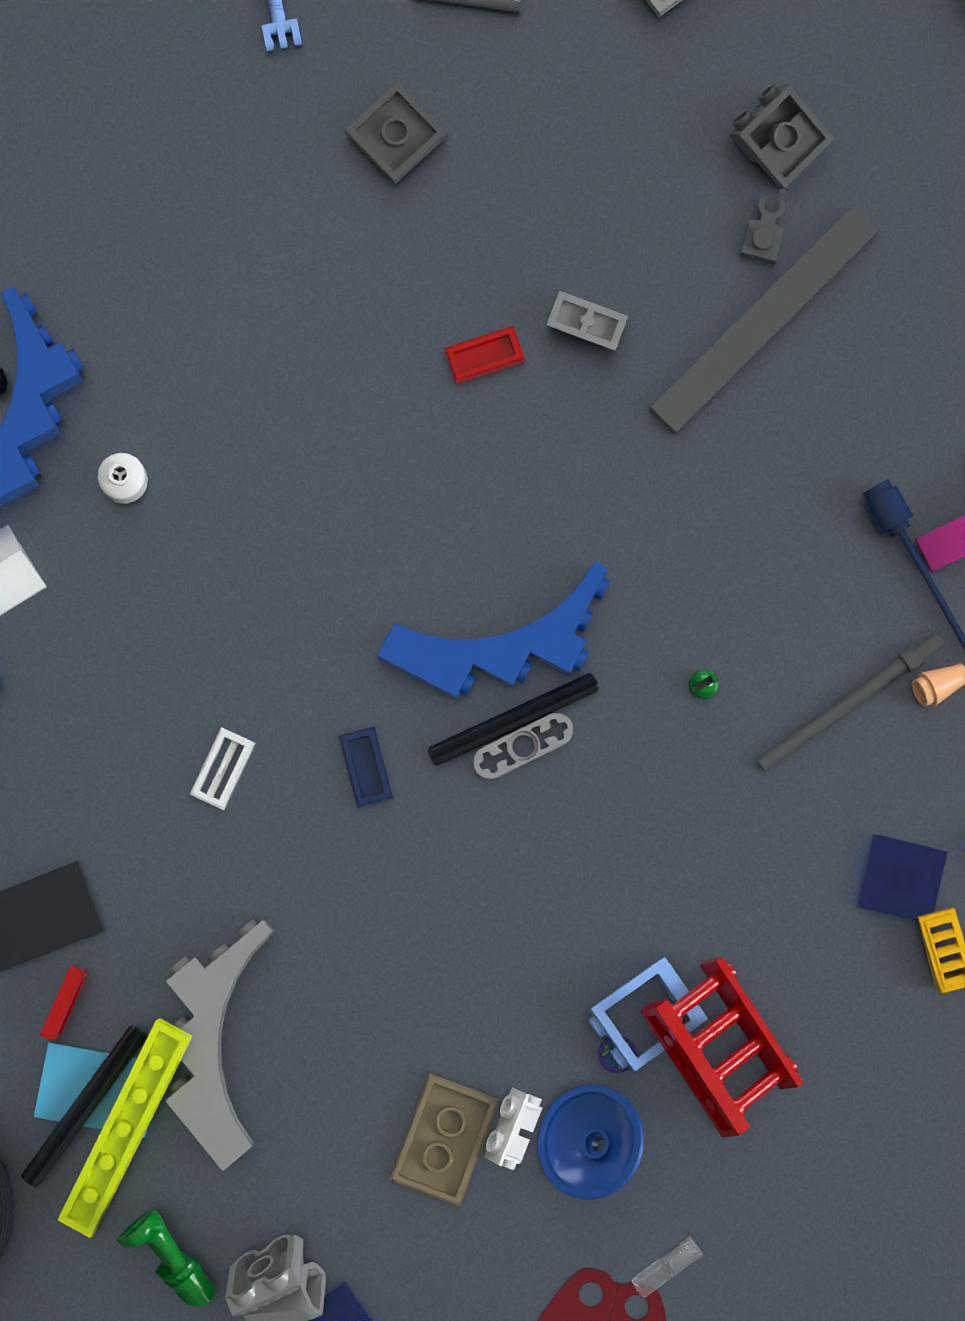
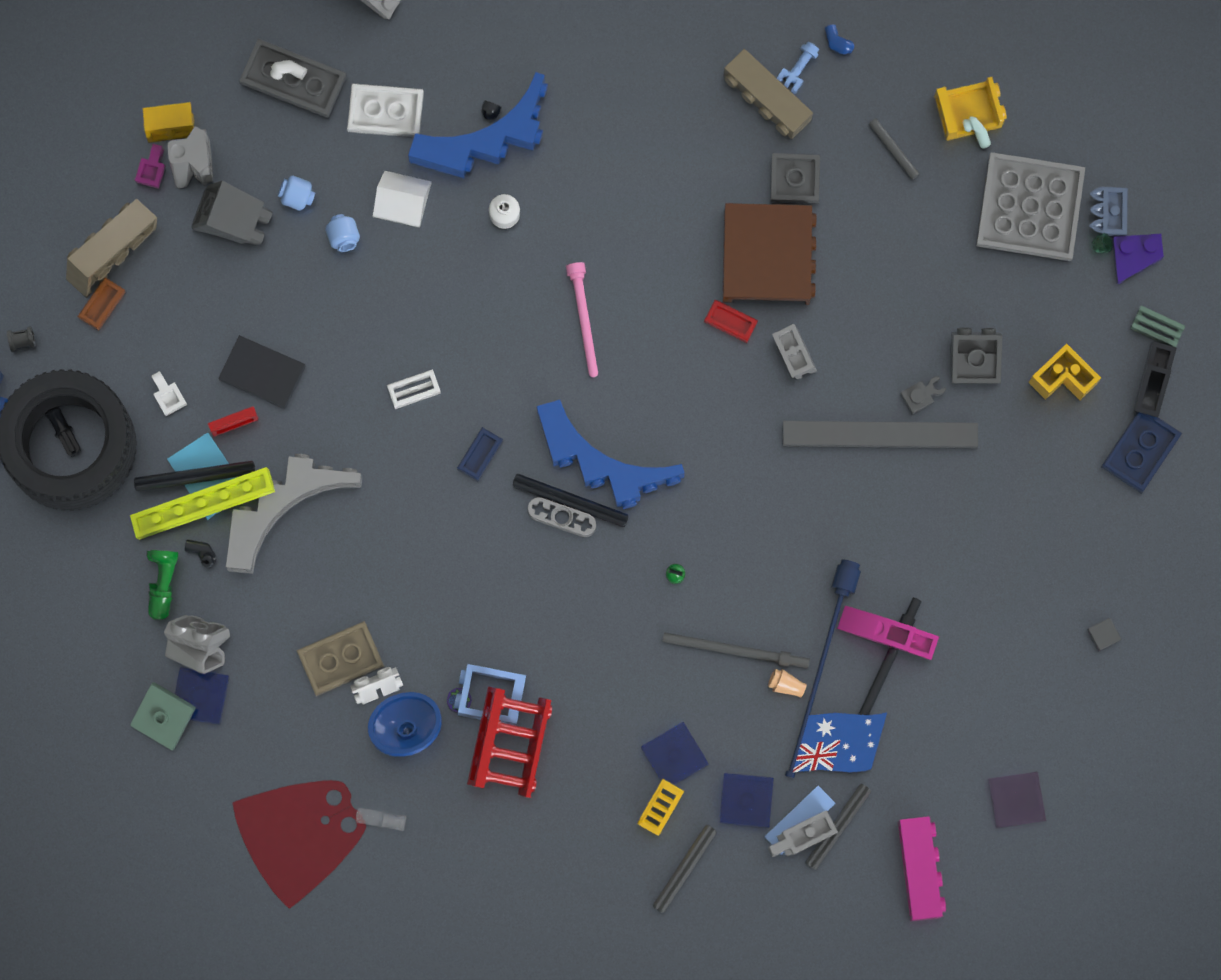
camera: 45 degrees right, 5 degrees down
none -> black arm [184,539,216,568]
none -> bright pink piece [566,262,598,377]
none -> reddish brown panel [723,203,816,305]
none -> dark tan brick [724,48,813,139]
none -> yellow brick [1029,344,1101,400]

